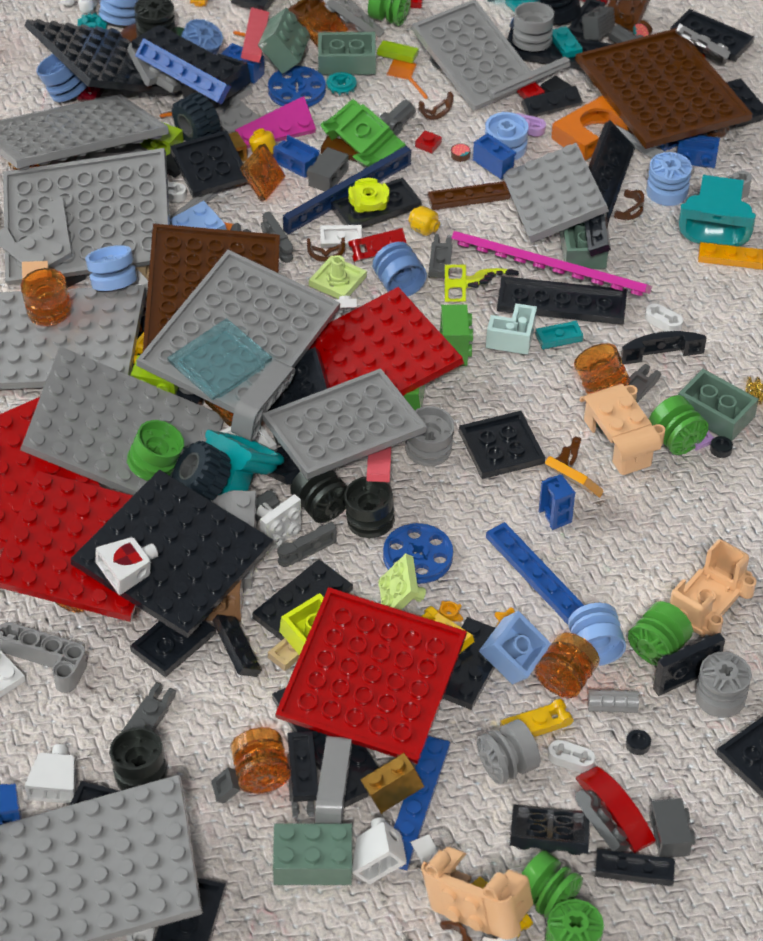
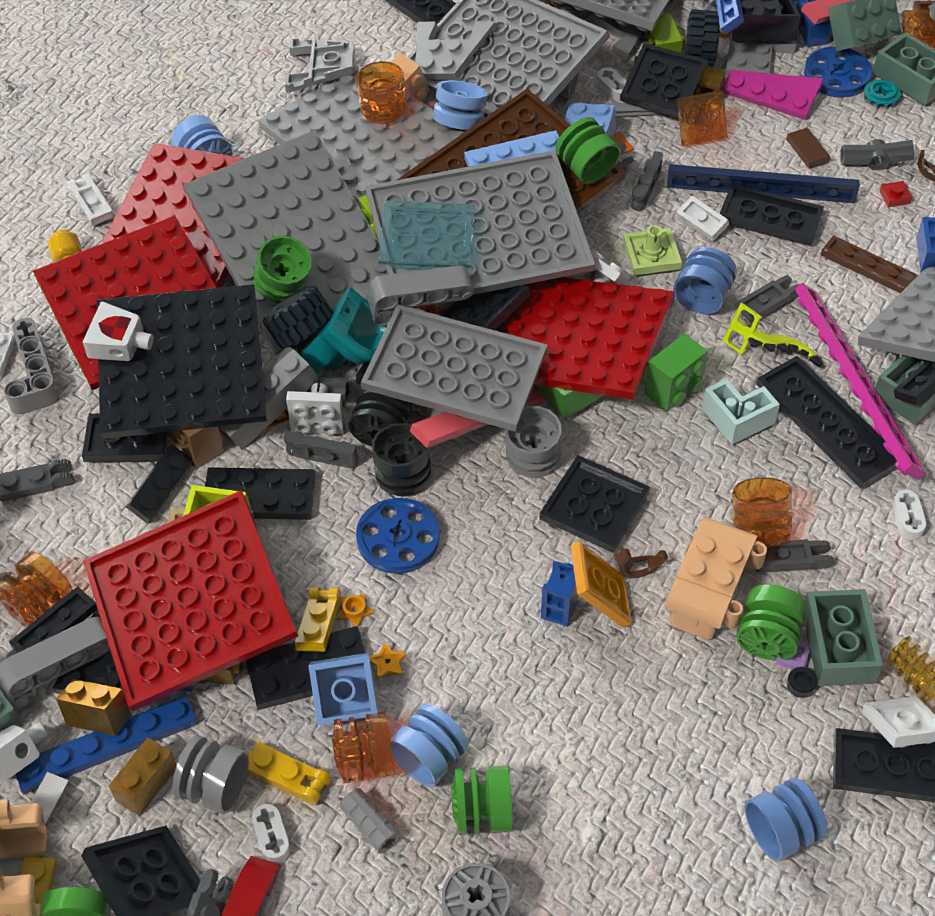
camera: 50 degrees right, 5 degrees up
yellow head [249,128,277,160] -> none
blue hinge [273,135,320,178] -> none
dark grey brick [307,147,349,192] -> none
reddish brown helmet [307,238,345,262] -> none
bright green piece [320,99,406,167] -> none
neon yellow plate [348,178,389,213] -> none
red plate [348,228,407,262] -> none
yellowish green plate [378,554,426,610] -> none
yellow head [408,206,440,236] -> none
tile [451,143,471,162] -> none
blue plate [486,522,585,625] -> none
teal plate [535,321,584,349] -> none
black slope [620,331,707,365] -> none
black tile [625,730,651,755] -> none
black plate [653,633,725,696] -> none
light nougat container [670,539,757,637] -> none
none -> pearl gold brick [109,737,177,816]
none -> light blue plate [464,130,559,167]
none -> bright green wheel [555,117,621,184]

